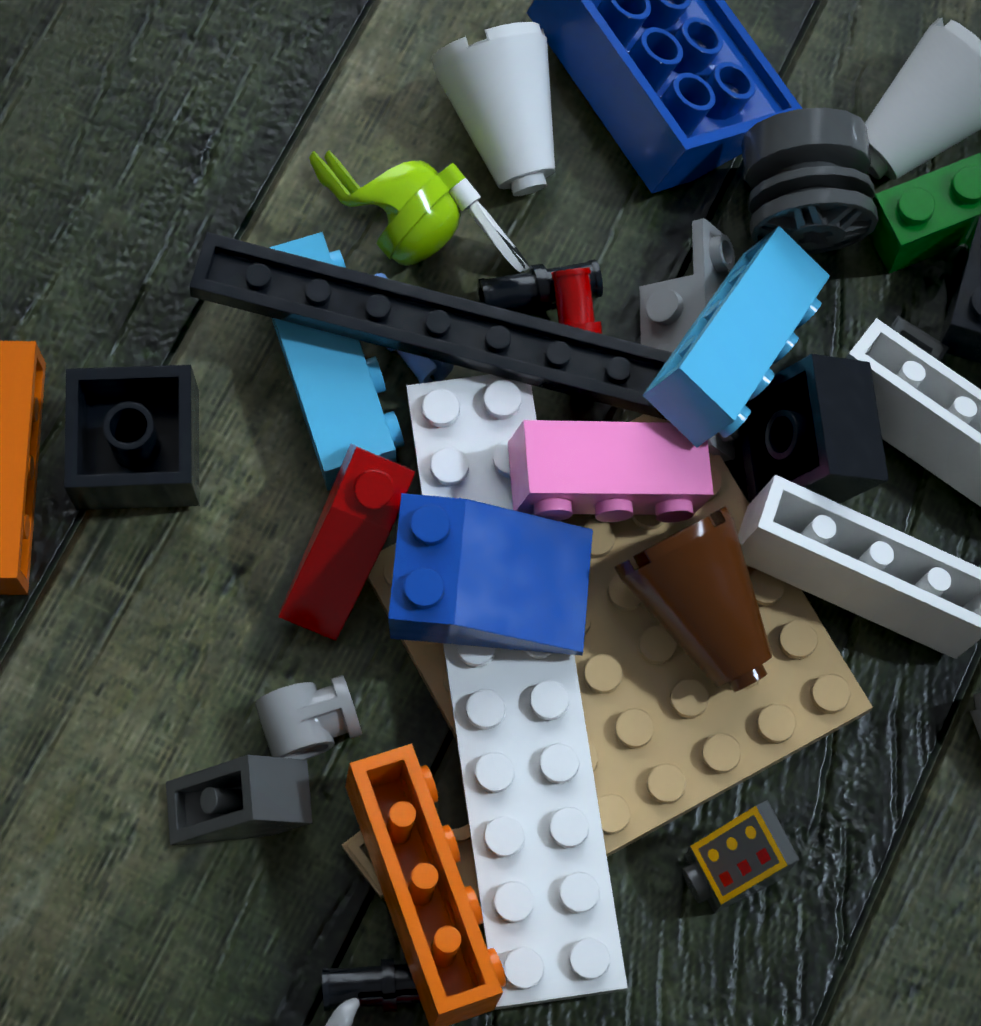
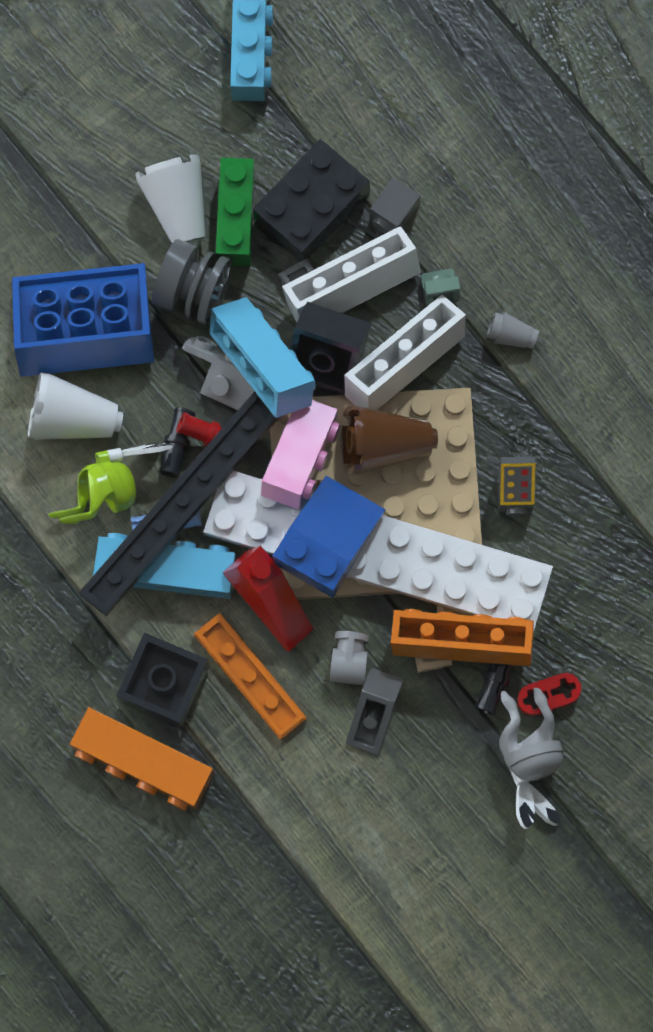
camera: 60 degrees left, 5 degrees up
none -> orange tile [193,613,307,741]

